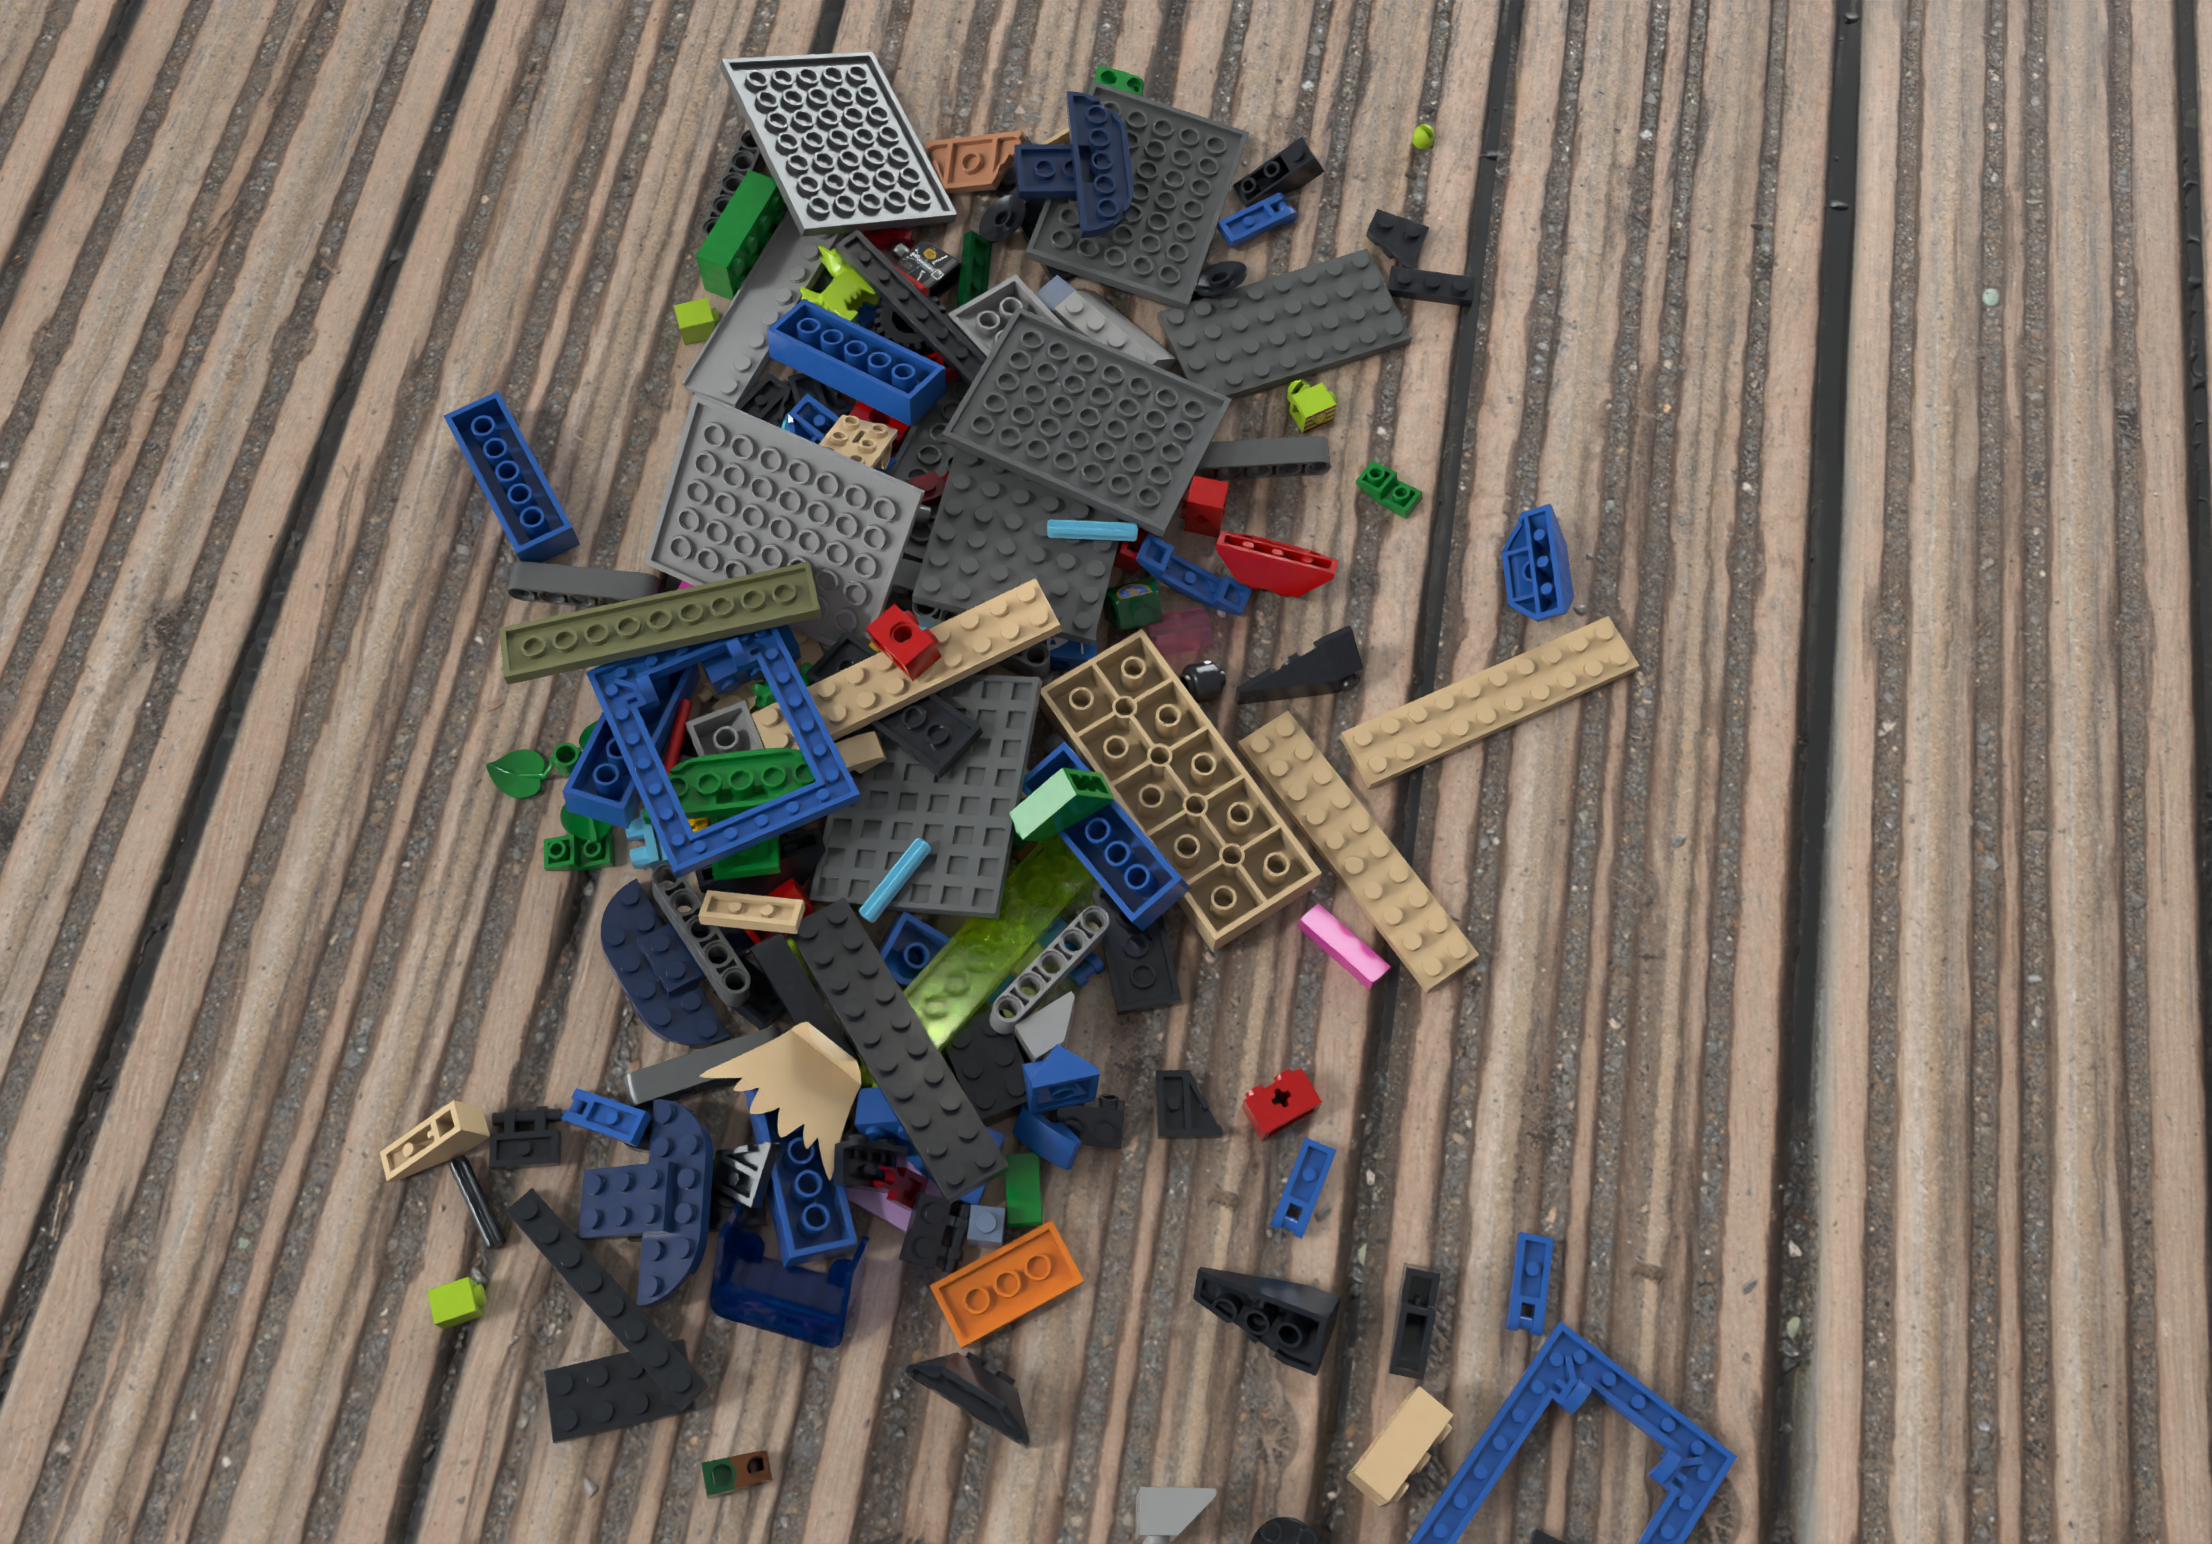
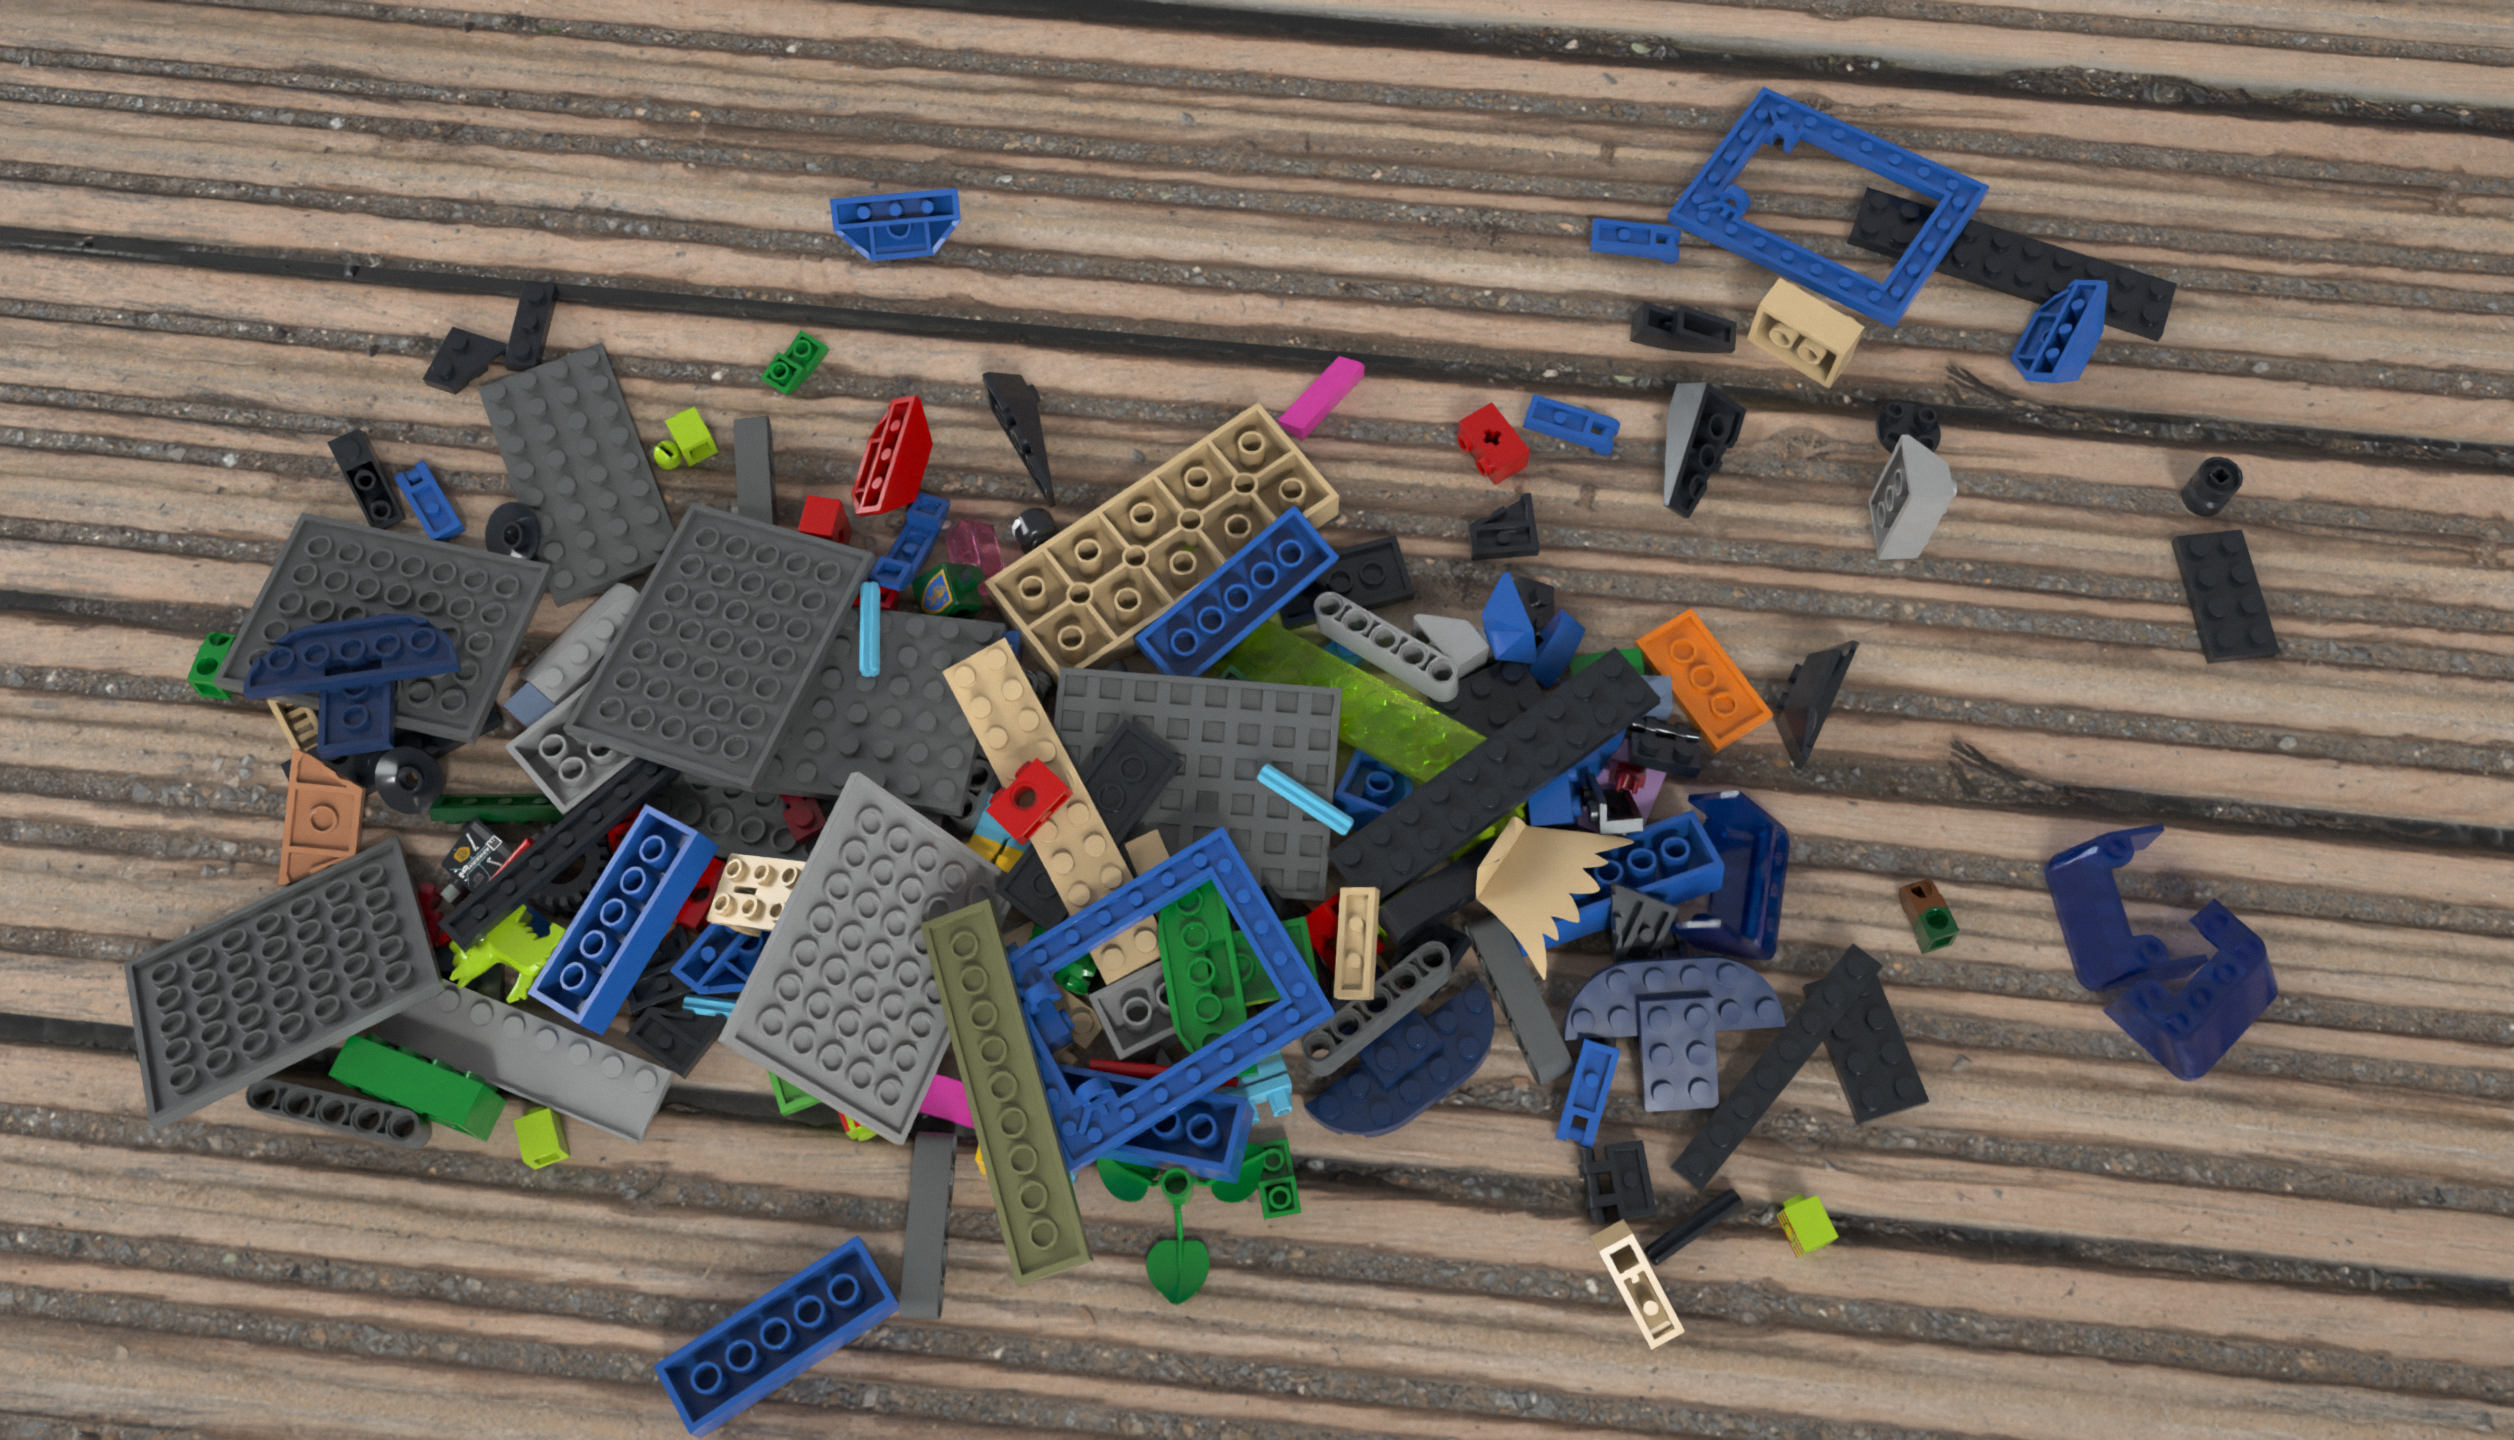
camera: 90 degrees left, 0 degrees up
green slope [1009,768,1115,842] -> none
tan plate [1237,711,1479,993] -> none
tan plate [1340,616,1640,789] -> none
lime hinge [1412,124,1435,149] -> none

